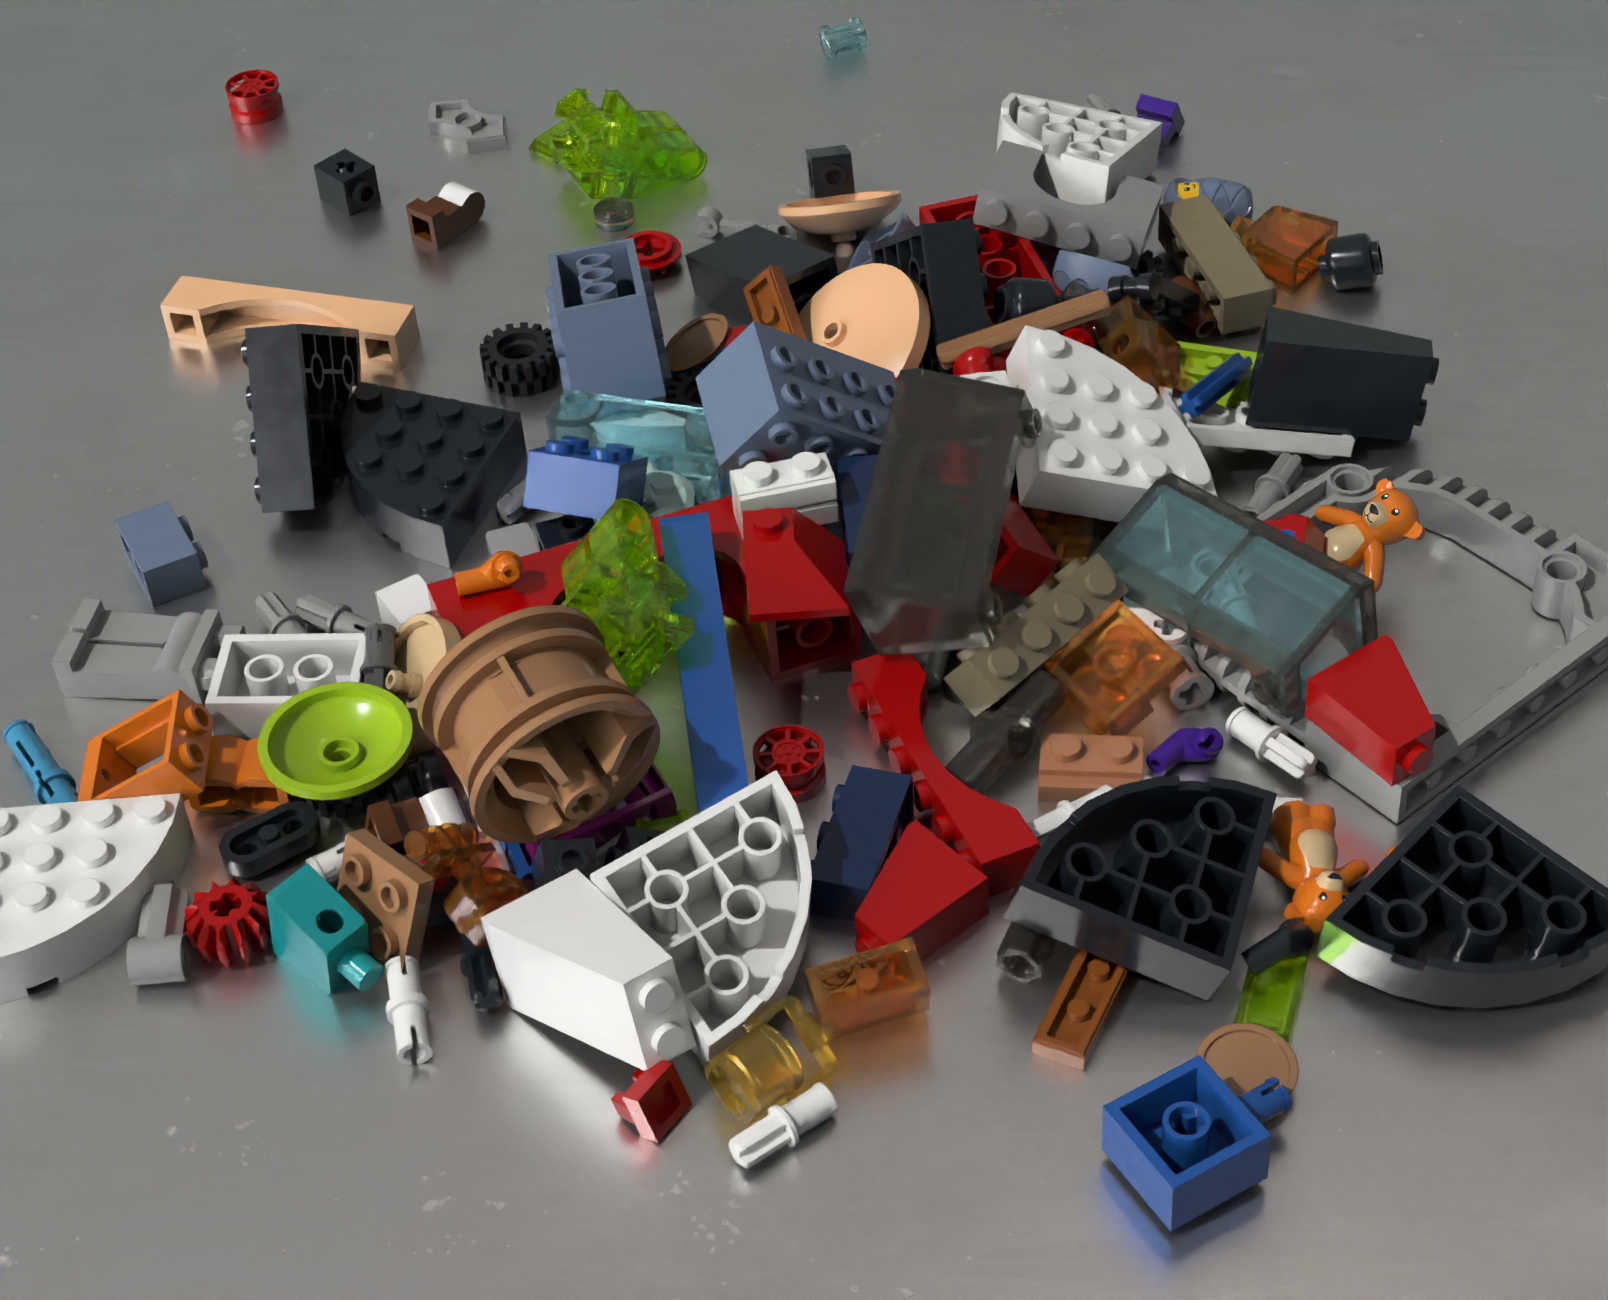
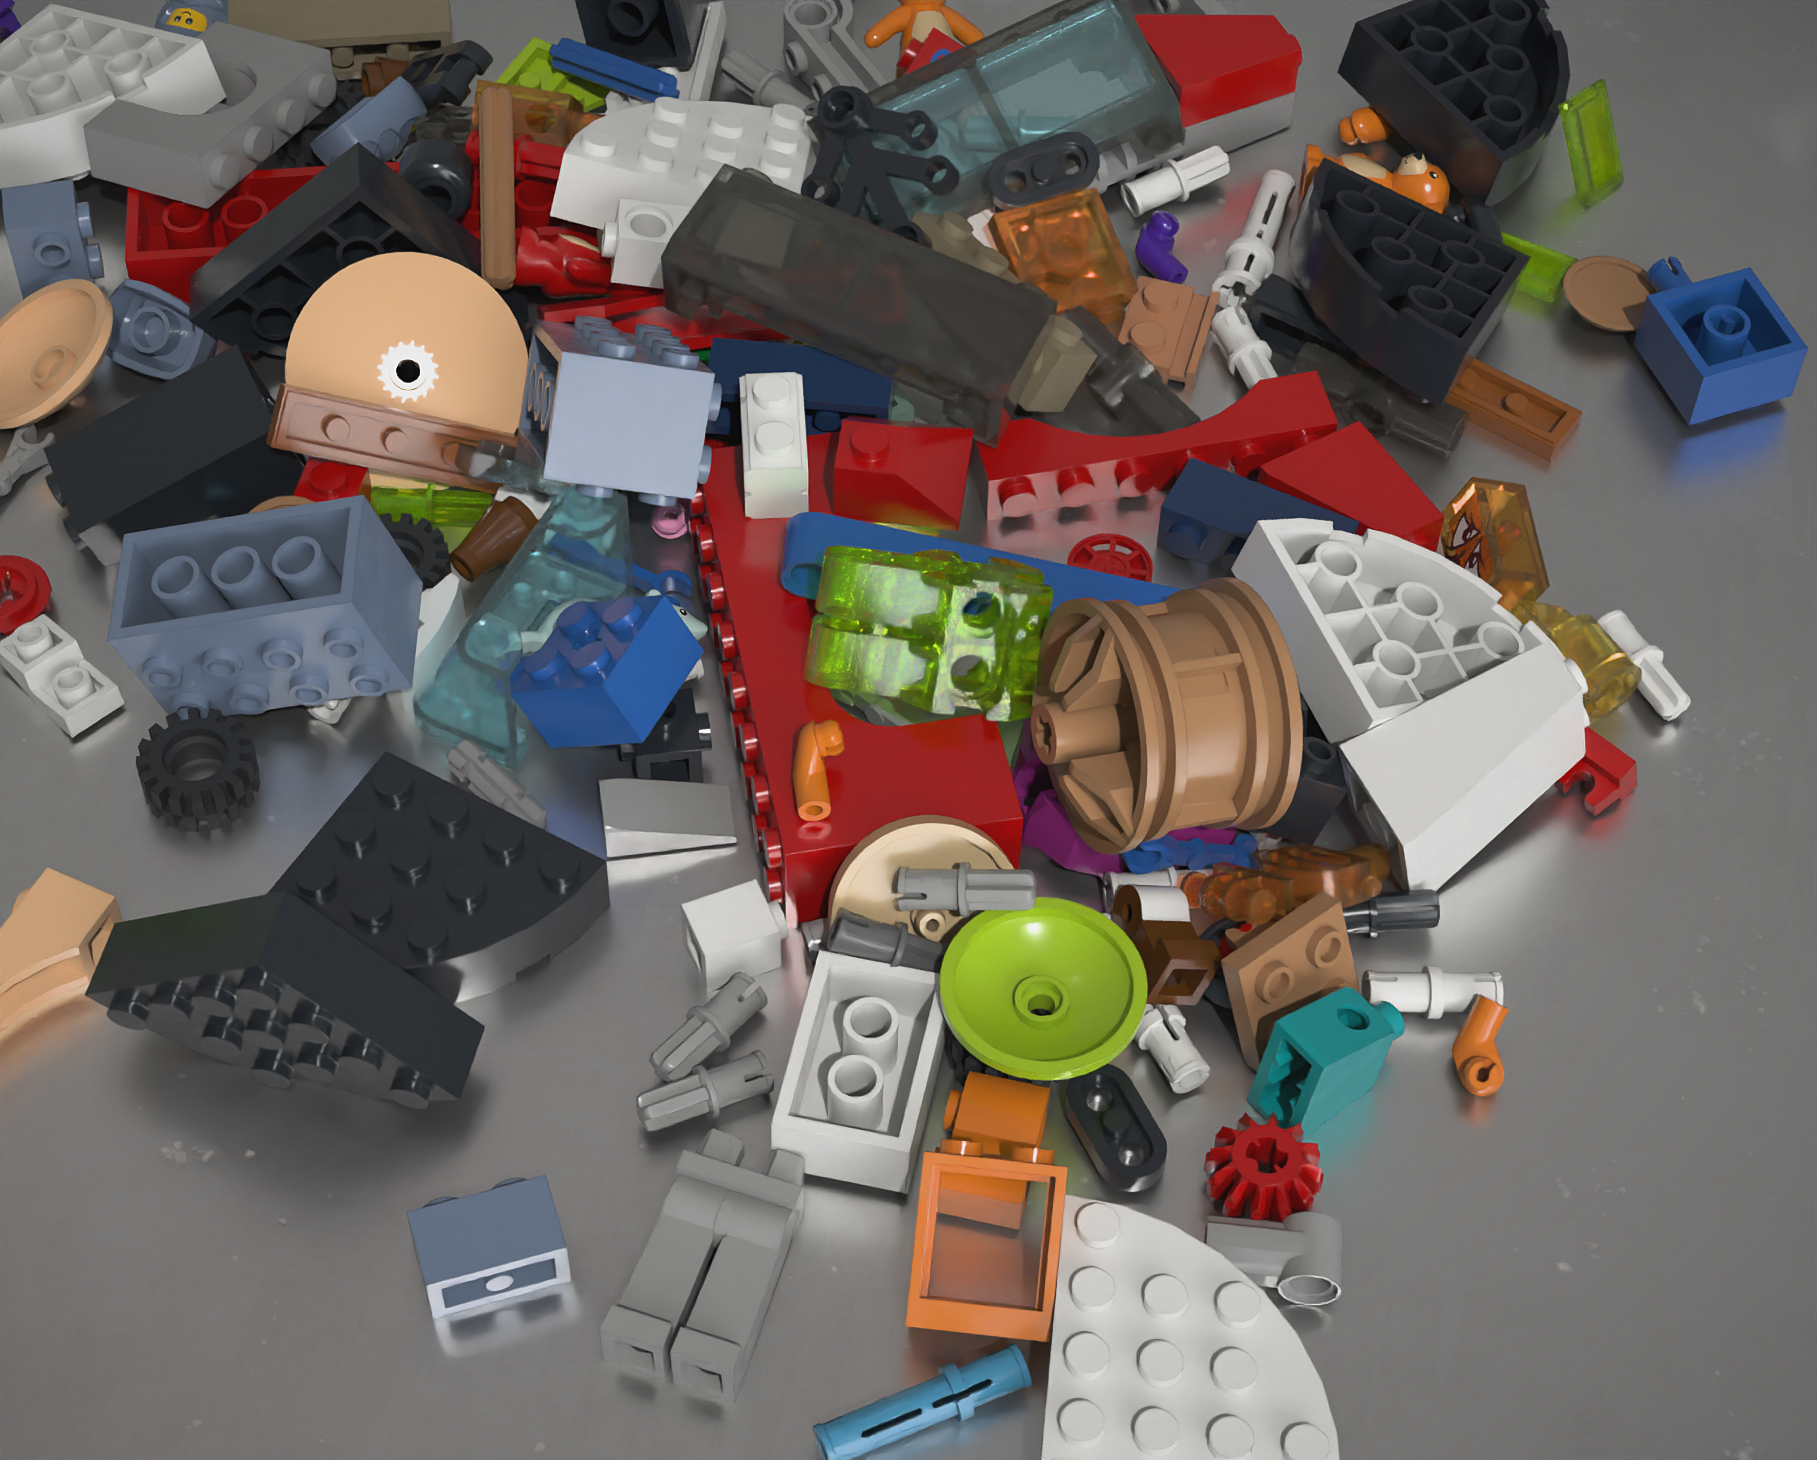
camera: 85 degrees left, 10 degrees up
none -> sand blue brick [1,179,105,300]
none -> black plant [801,85,960,274]
none -> light grey axle [898,862,1037,917]
none -> black plate [986,132,1100,213]
none -> orange arm [1451,994,1510,1096]
none -> clear neon green tile [1559,79,1624,205]

